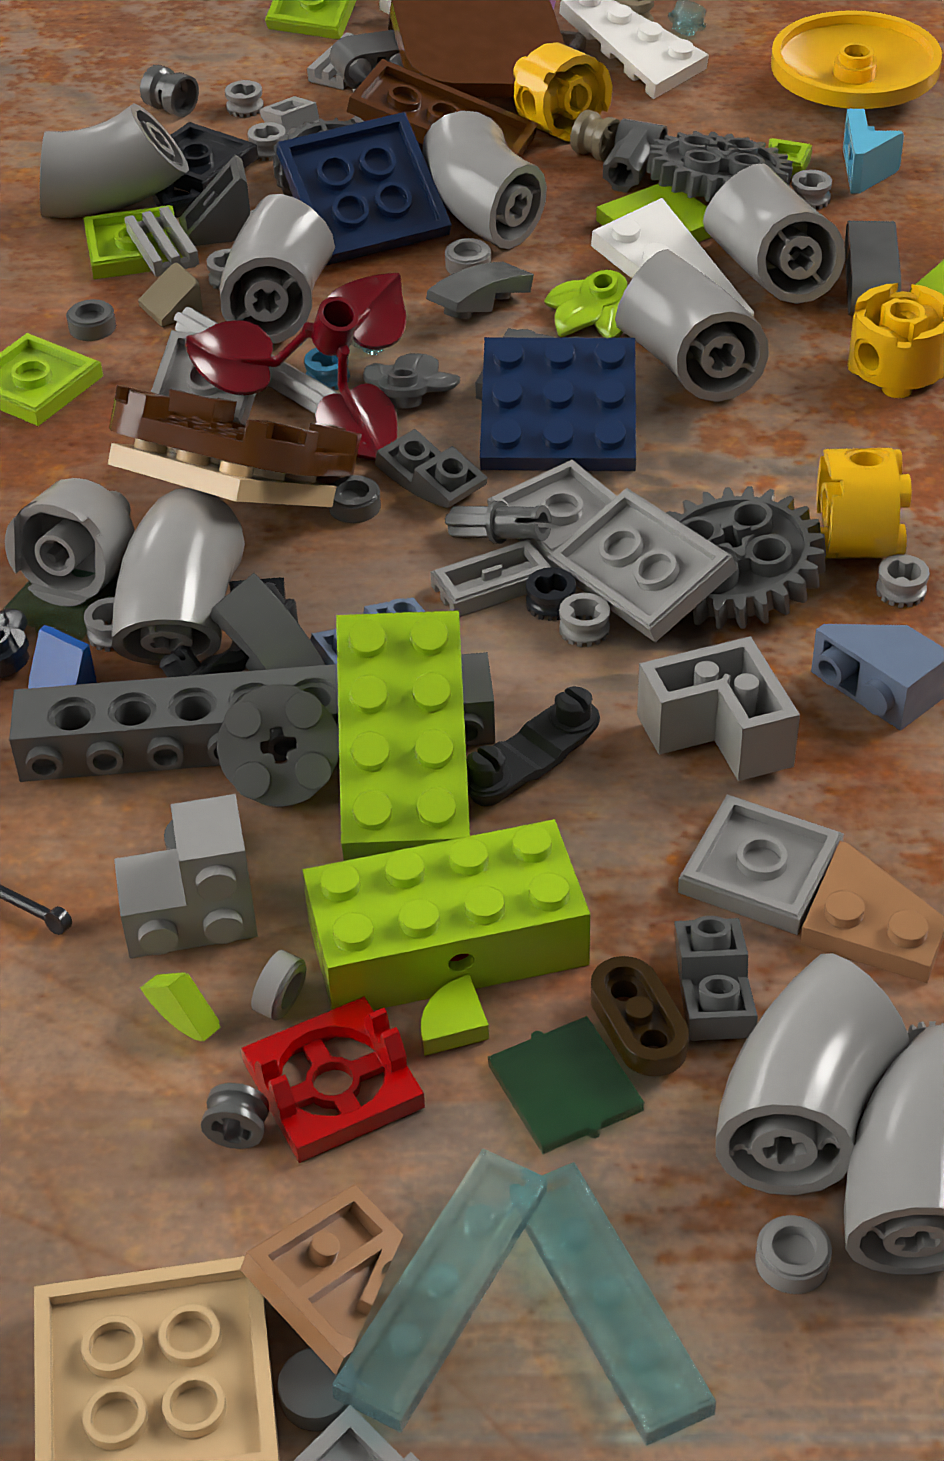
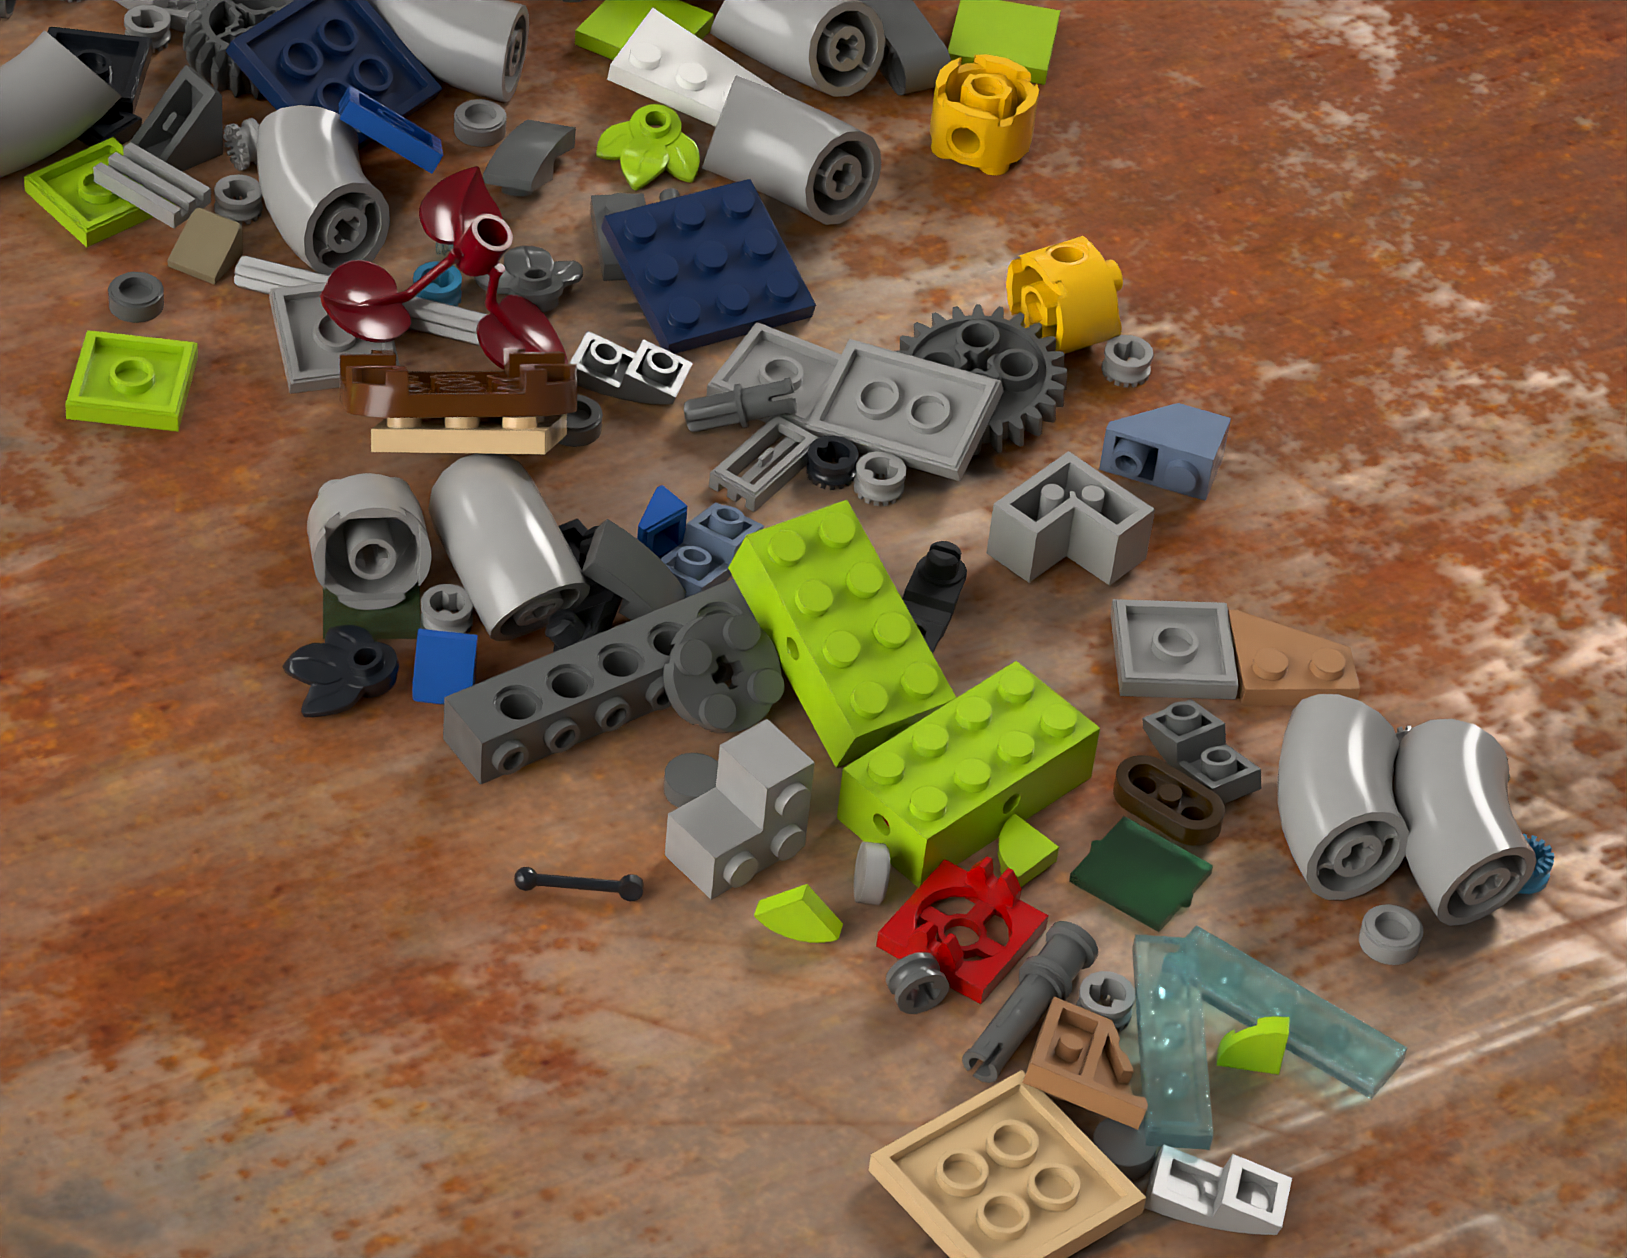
camera: 35 degrees left, 0 degrees up
none -> blue tile [339,85,443,174]
none -> blue slope [637,485,688,559]
none -> dark grey pin [962,921,1099,1083]
none -> light grey bush [1076,971,1135,1031]
none -> lime tile [1216,1016,1290,1075]

